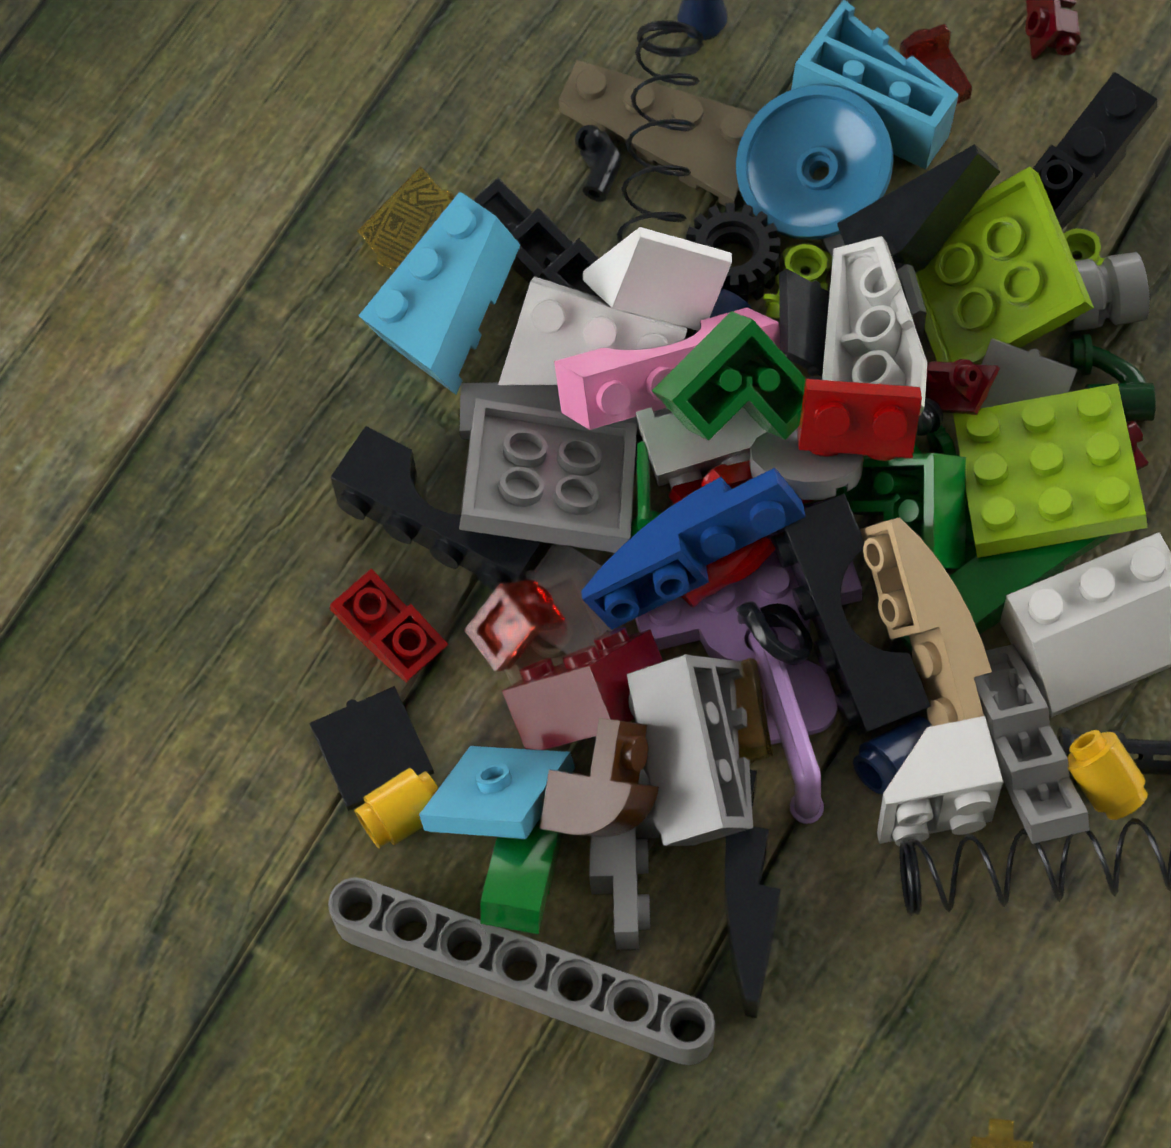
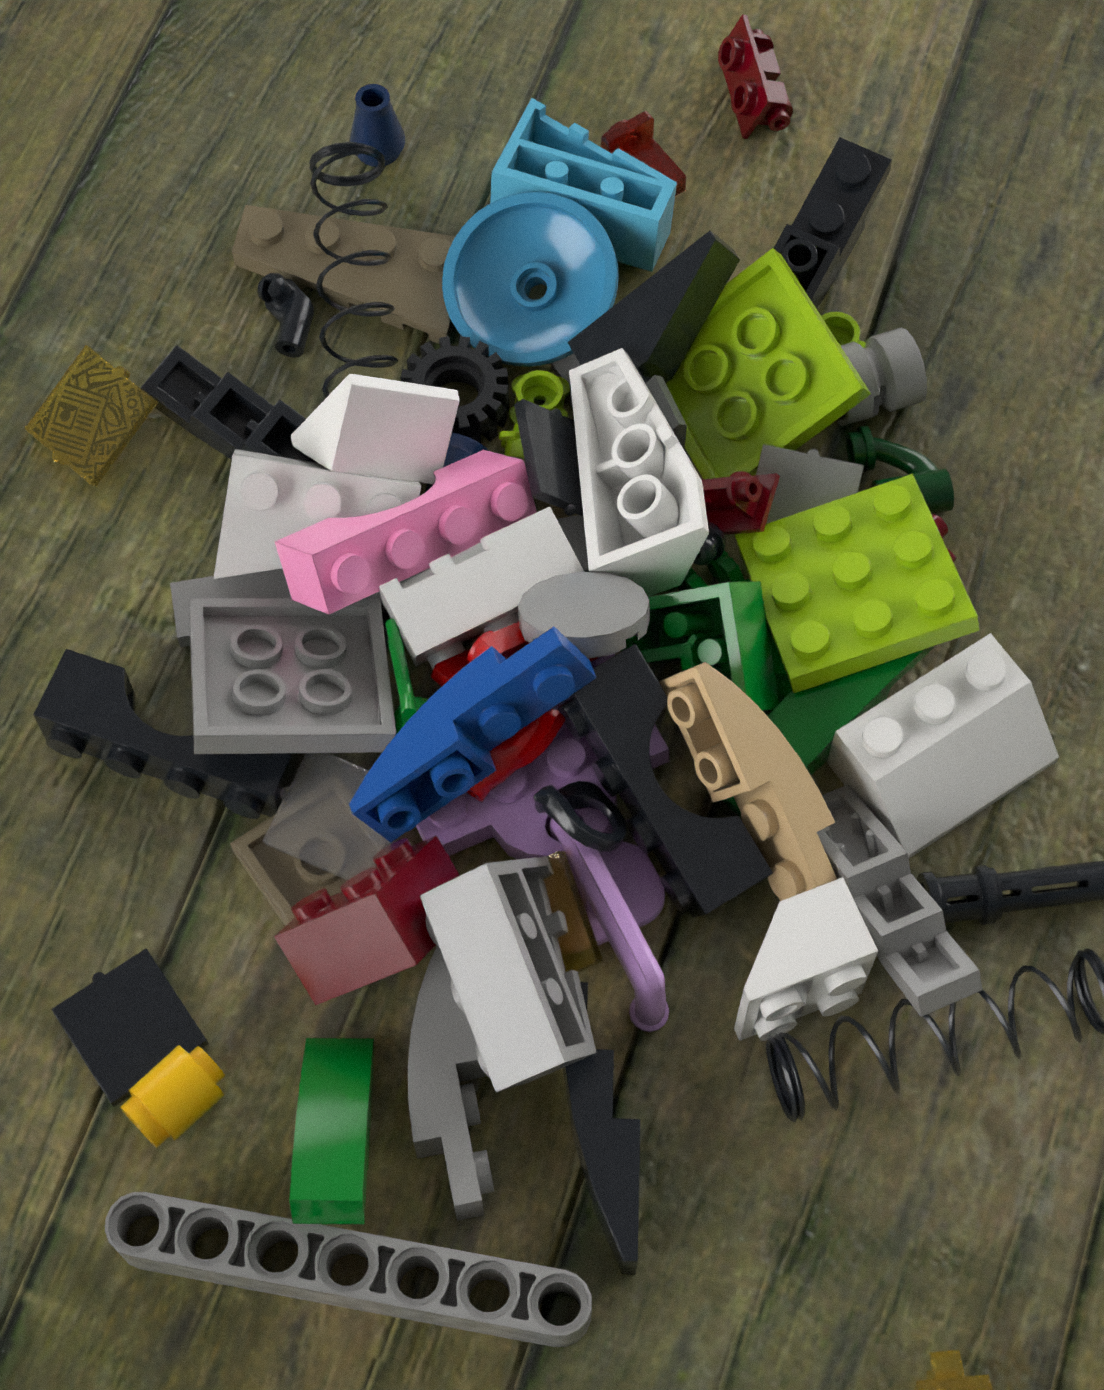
camera: 15 degrees left, 0 degrees up
red slope [329,568,448,683] -> none
medium azure wedge [359,192,520,395] -> none
medium azure plate [419,746,575,839] -> none
clear red bracket [464,580,565,672] -> none
brick [540,718,659,837] -> none
green brick [652,311,806,441] -> none
red bracket [796,379,922,461] -> none
dark blue cone [853,715,932,794] -> none
yellow brick [1067,730,1148,820] -> none

